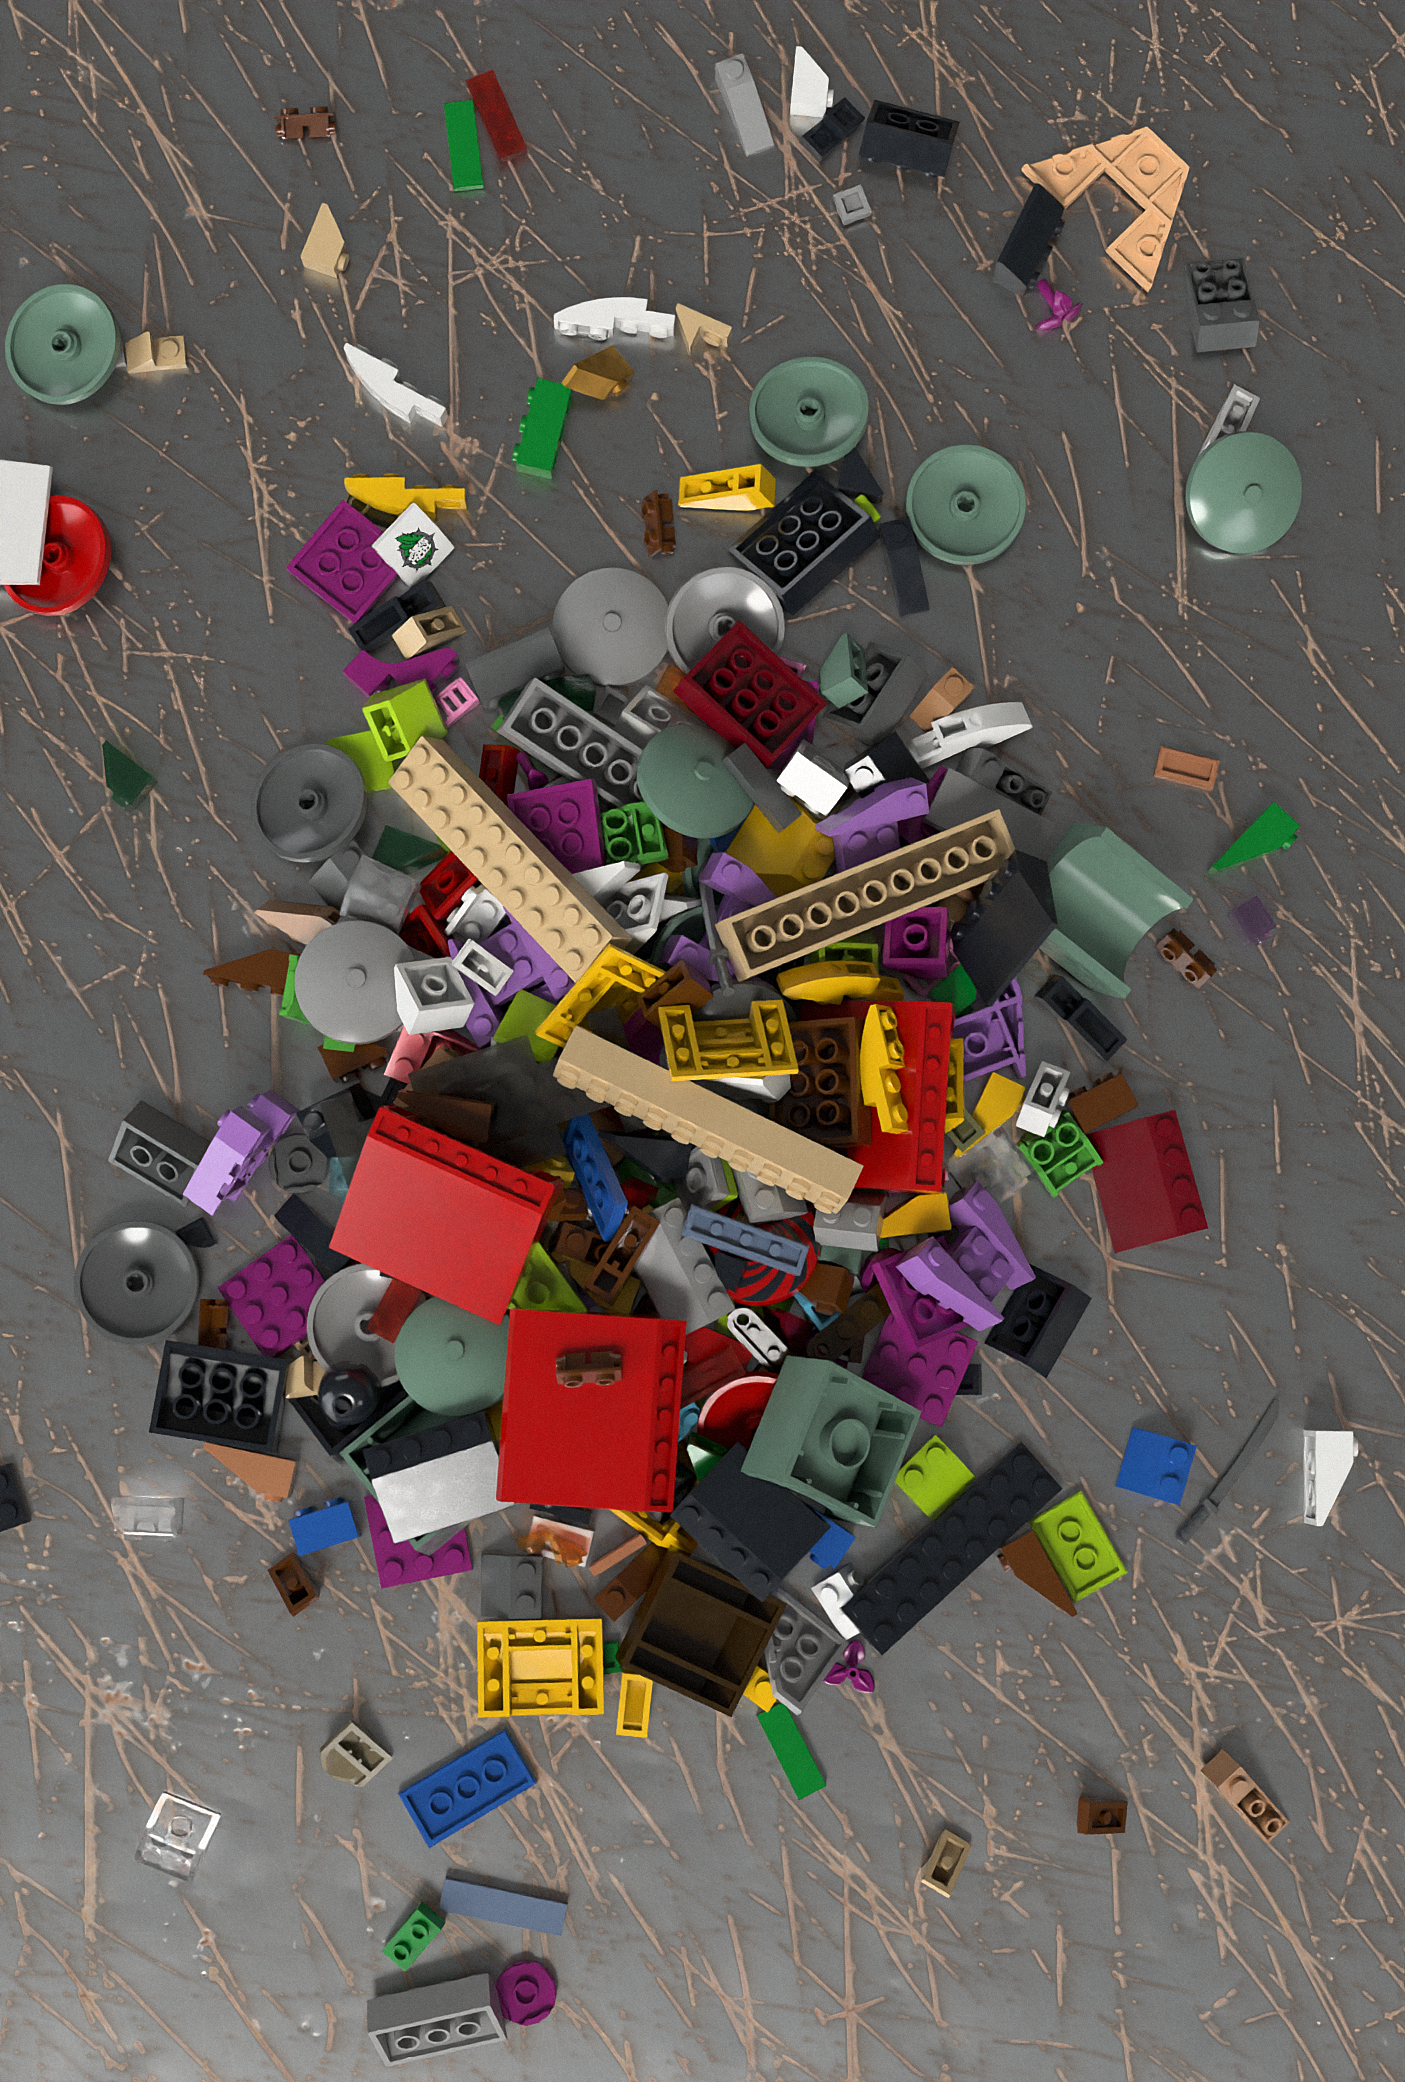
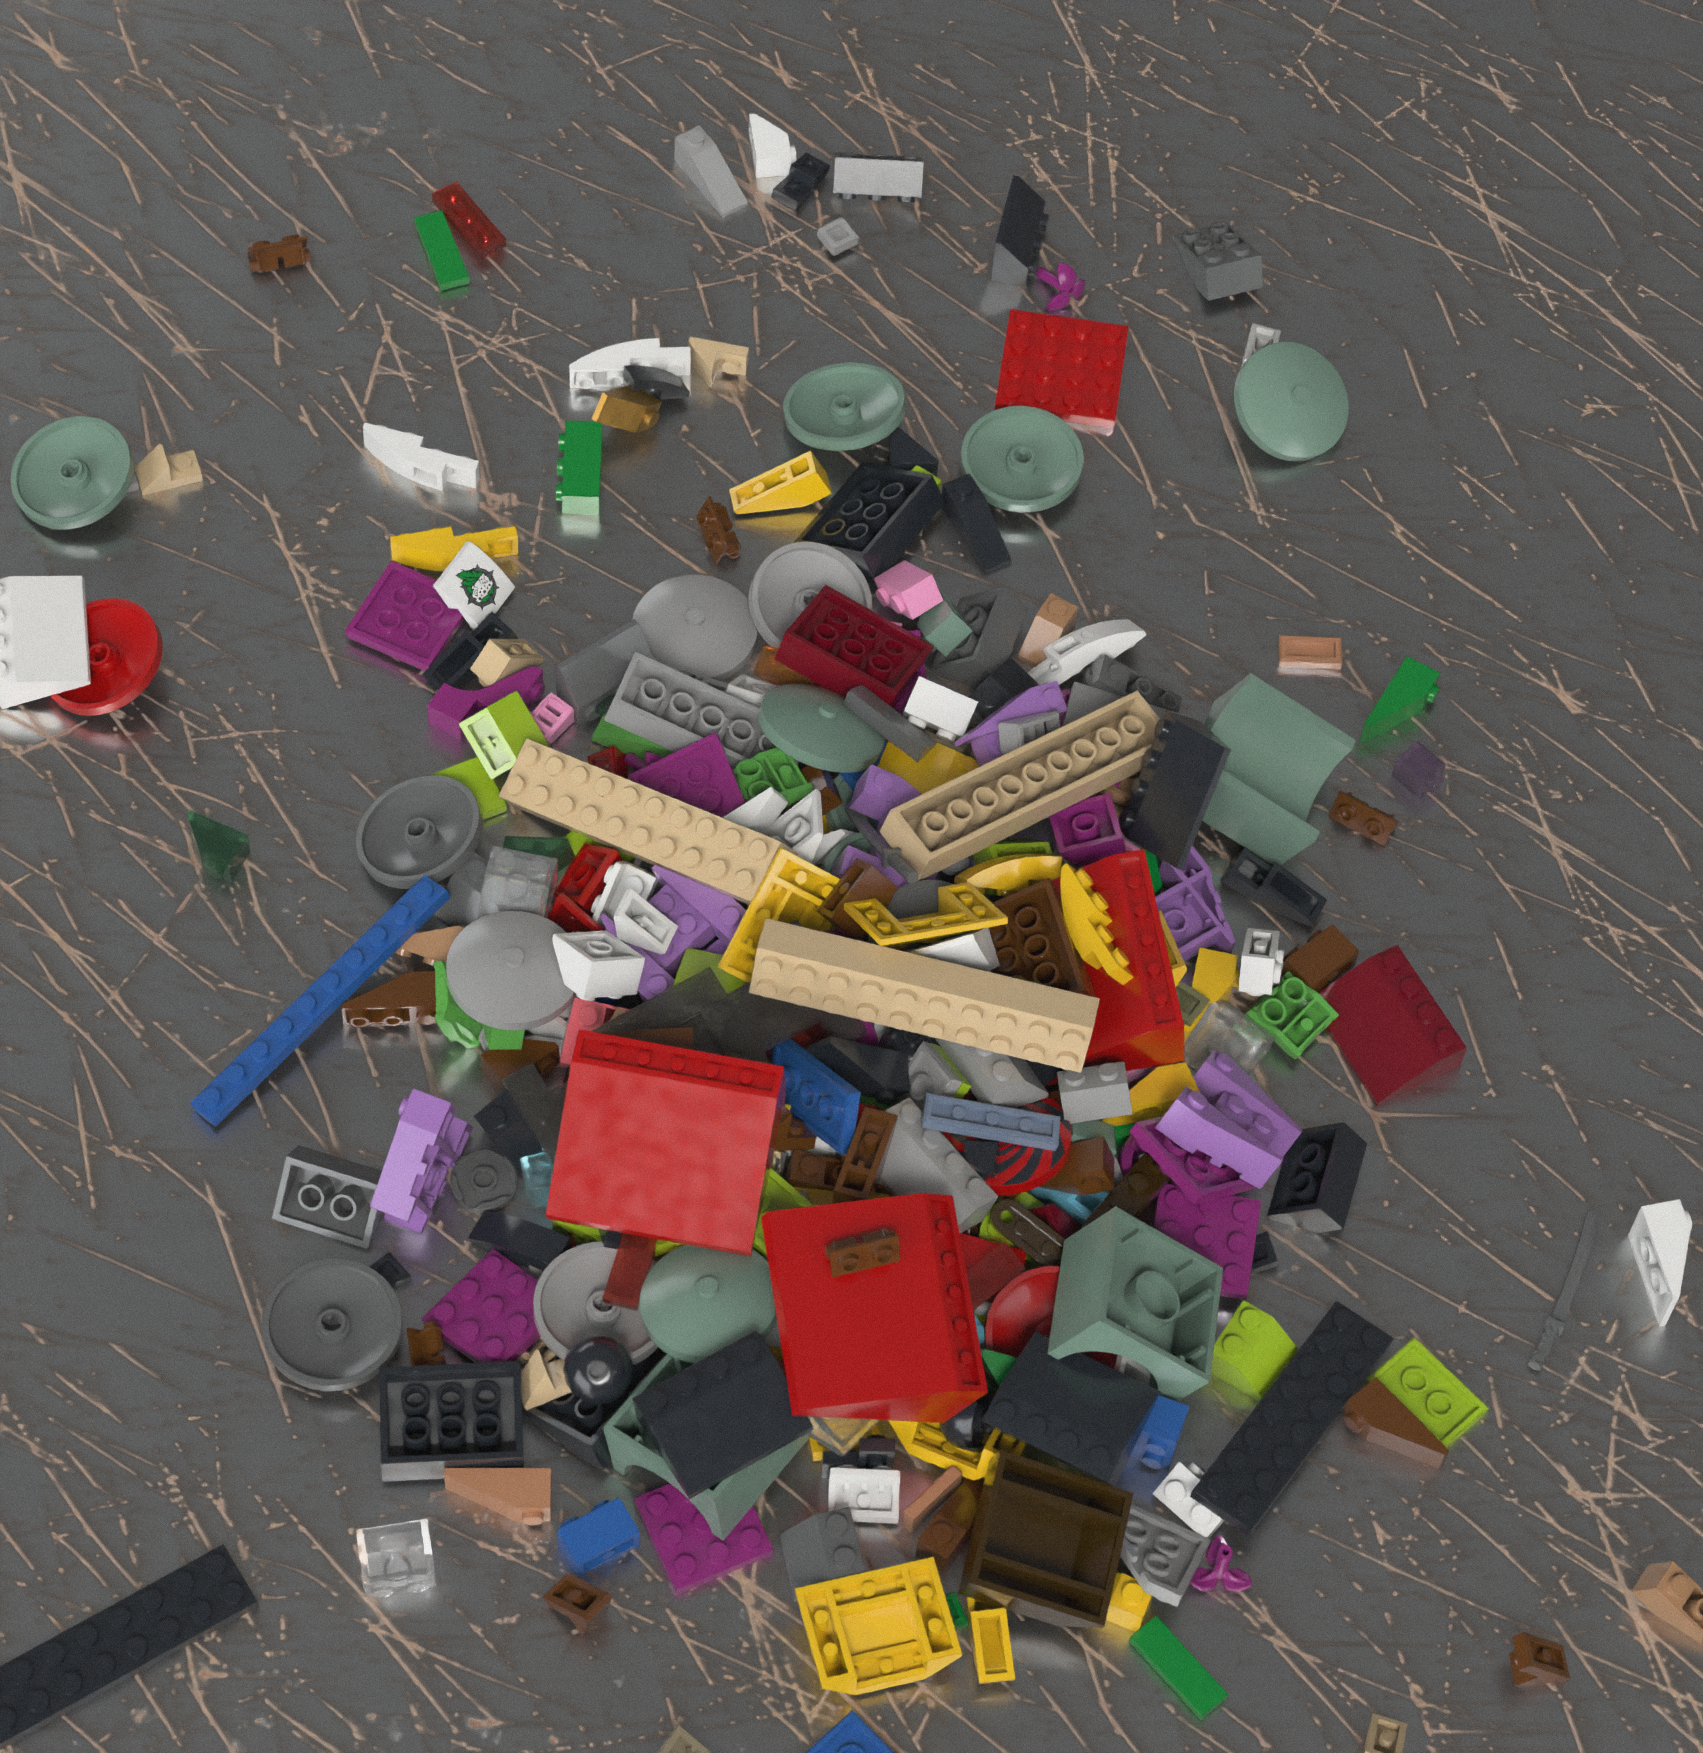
camera: 15 degrees left, 25 degrees down
tan slope [300,203,350,279] -> none
clear orange slope [516,1527,588,1568] -> none
light nougat wing [1021,127,1190,292] -> none
blue slope [1115,1427,1197,1506] -> none
none -> blue plate [190,875,451,1127]
none -> black slope [623,365,690,400]
none -> bright pink brick [874,560,943,620]
none -> red plate [994,309,1129,428]
none -> light grey slope [998,710,1060,754]

